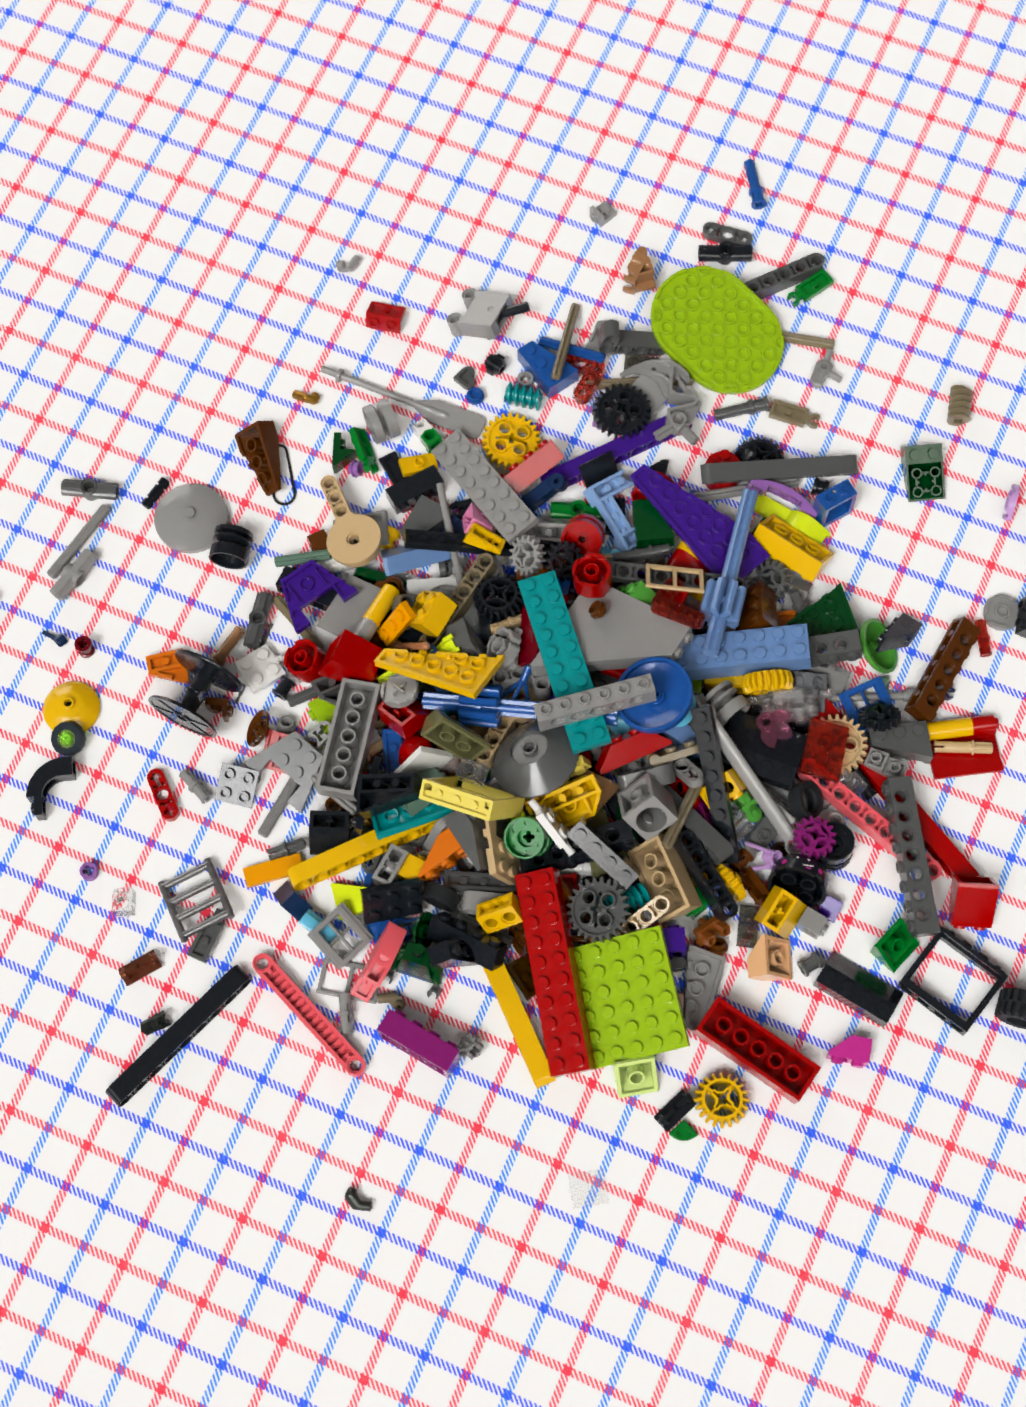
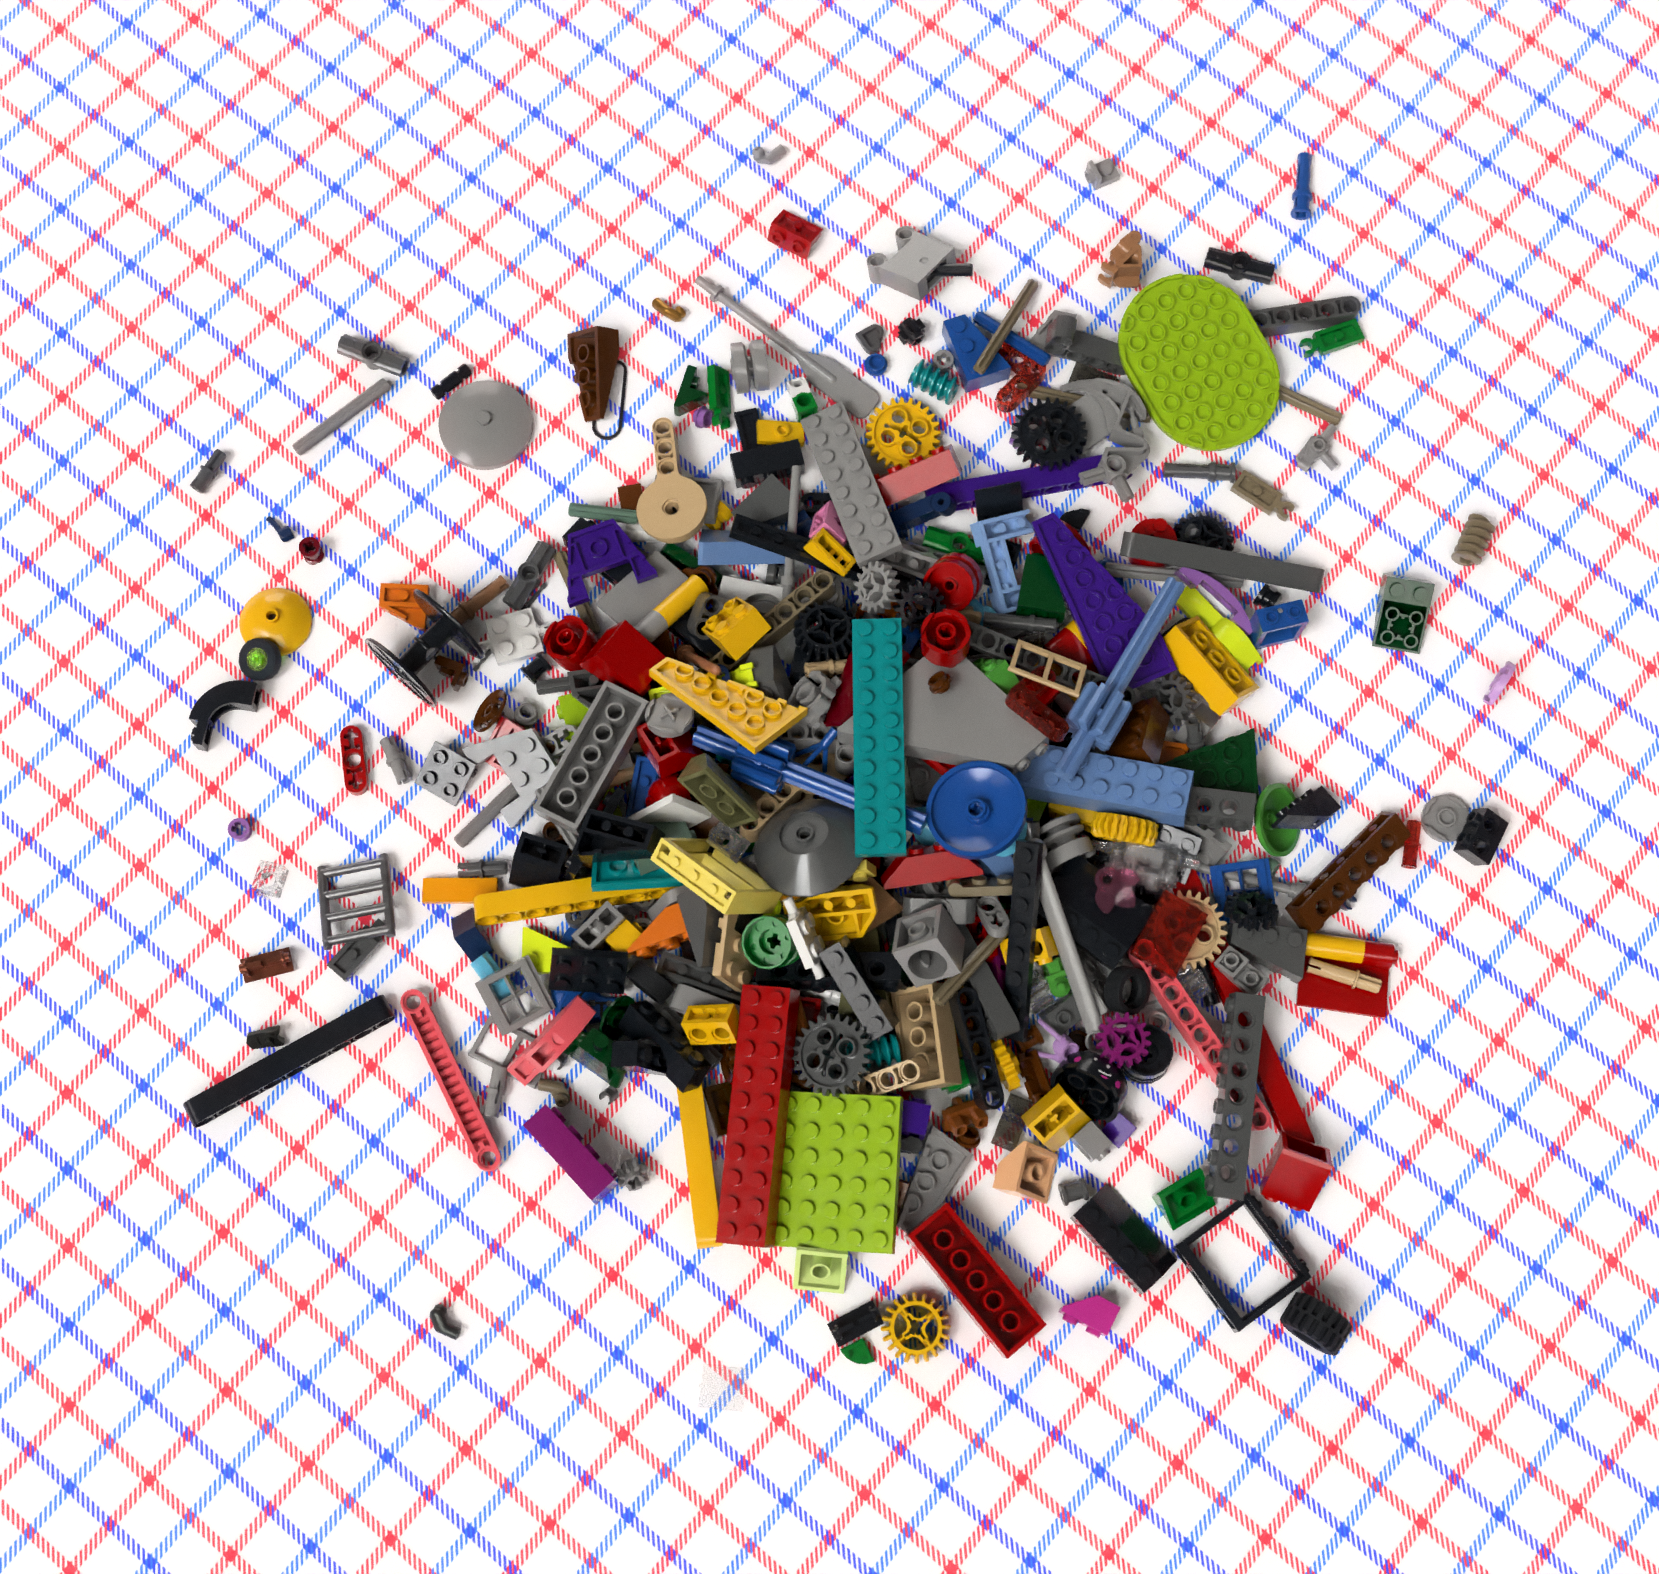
camera: 10 degrees right, 5 degrees up
light grey piece [49,549,98,601] -> none
black wheel [208,524,254,569] -> none
light orange plate [377,601,416,647] -> none
light grey brick [533,673,657,732] -> none
dark grey beam [702,222,752,245] -> none

